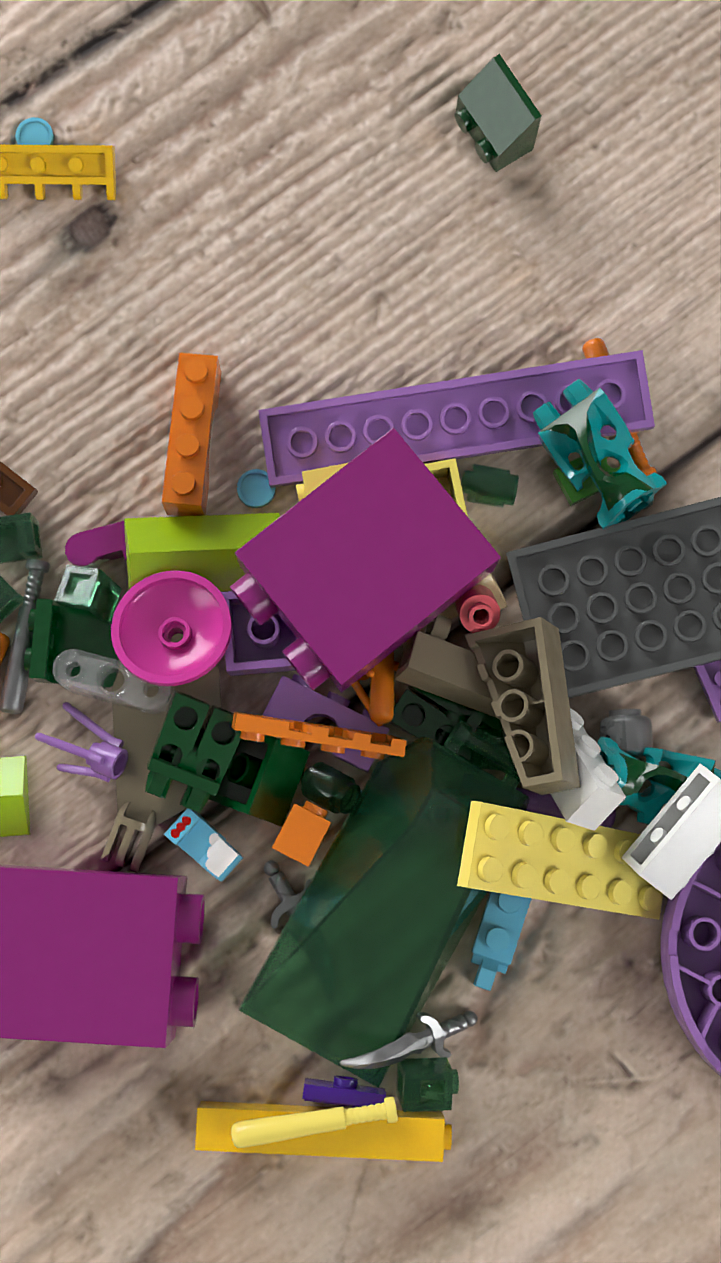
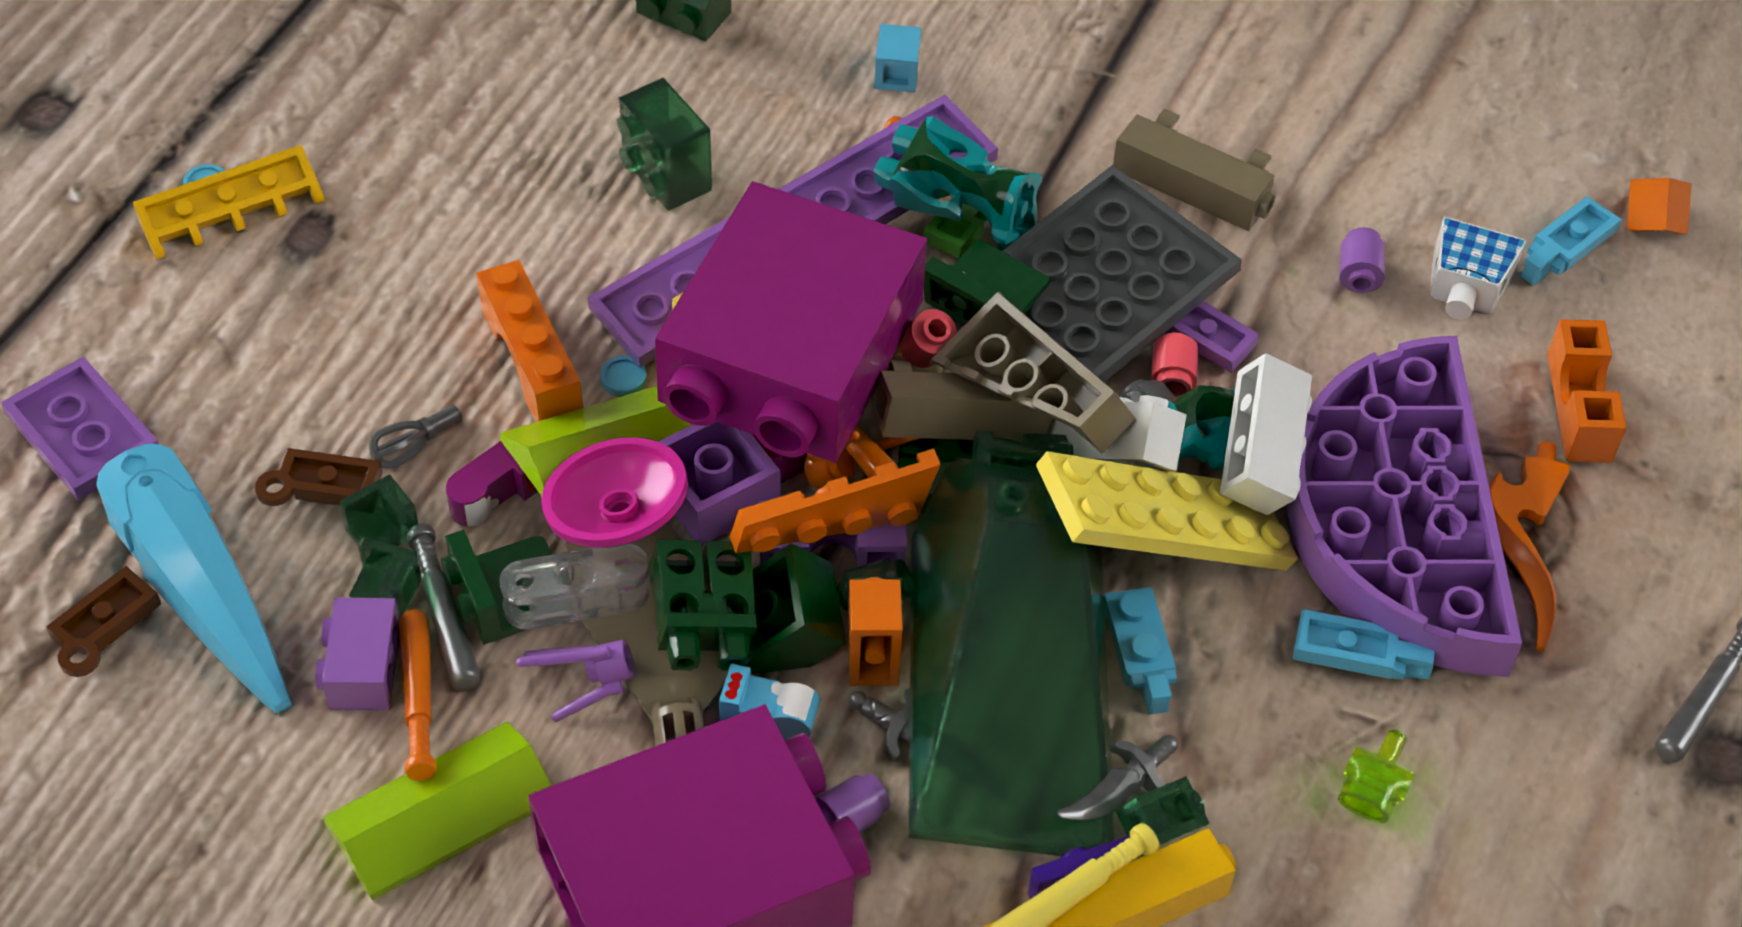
camera: 30 degrees left, 30 degrees down
clear green panel [54,565,122,623] -> none
none -> dark grey piece [369,405,462,469]
none -> clear green brick [617,77,712,211]
none -> medium lavender brick [815,773,890,833]
none -> medium azure panel [874,24,921,92]
none -> dark green bracket [924,240,1049,324]
none -> coral brick [1151,332,1198,397]
none -> medium azure hinge [1292,609,1435,680]
none -> clear neon green piece [1337,729,1415,823]

